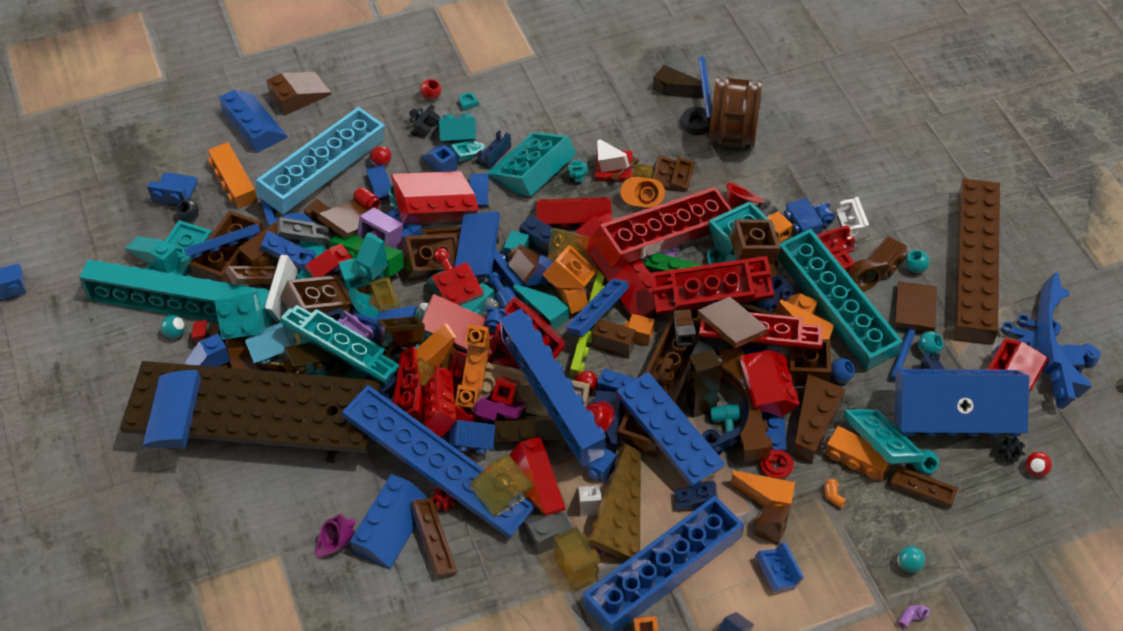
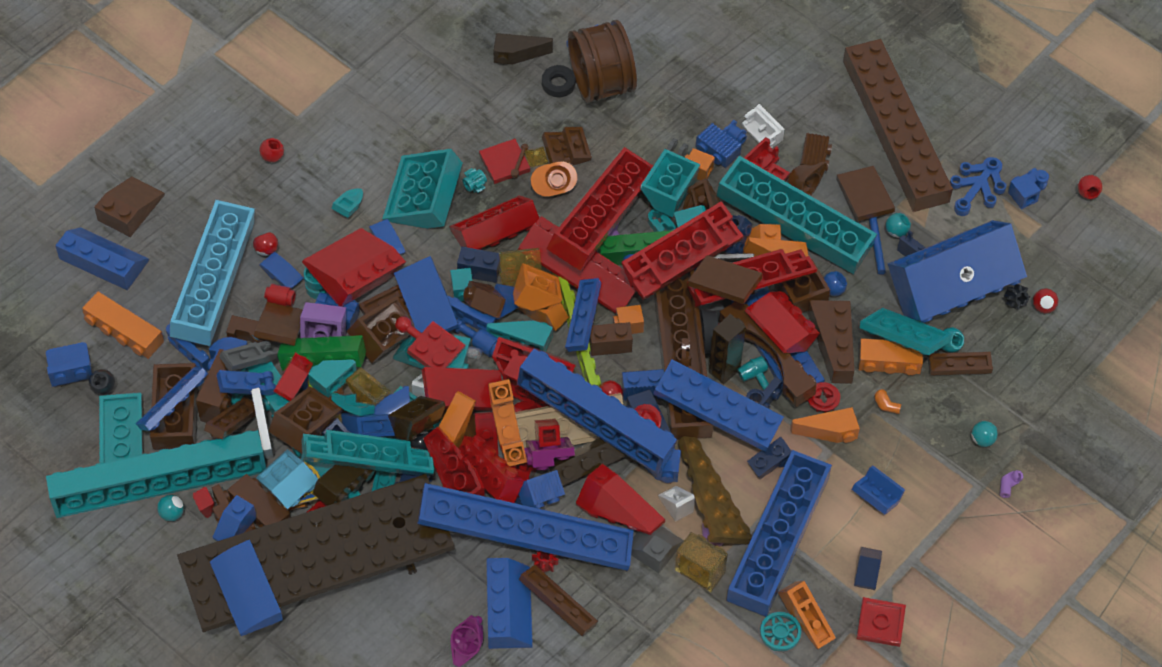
camera: 30 degrees left, 5 degrees up
teal slope [125,236,180,273] -> none
teal brick [215,291,266,340] -> none
medium lavender hinge [338,311,374,342] -> none
teal slope [356,232,388,280] -> none
black hips [409,104,441,137] -> none
clear yellow slope [418,358,435,386] -> none
blue slope [421,145,458,172] -> none
teal slope [439,113,476,141] -> none
teal tile [459,92,479,111] -> none
clear yellow slope [470,453,533,517] -> none
dark blue hinge [476,130,511,169] -> none
blue brick [484,307,506,333] -> none
white slope [597,139,629,172] -> none
flat silver leg [674,309,696,347] -> none
blue bar [698,56,712,120] -> none
red piece [726,183,764,209] -> none
reddish brown brick [729,219,780,264] -> none
reddish brown slope [753,505,790,545] -> none
teal piece [905,250,930,274] -> none
slope [987,338,1048,392] -> none
blue slope [1037,272,1092,409] -> none

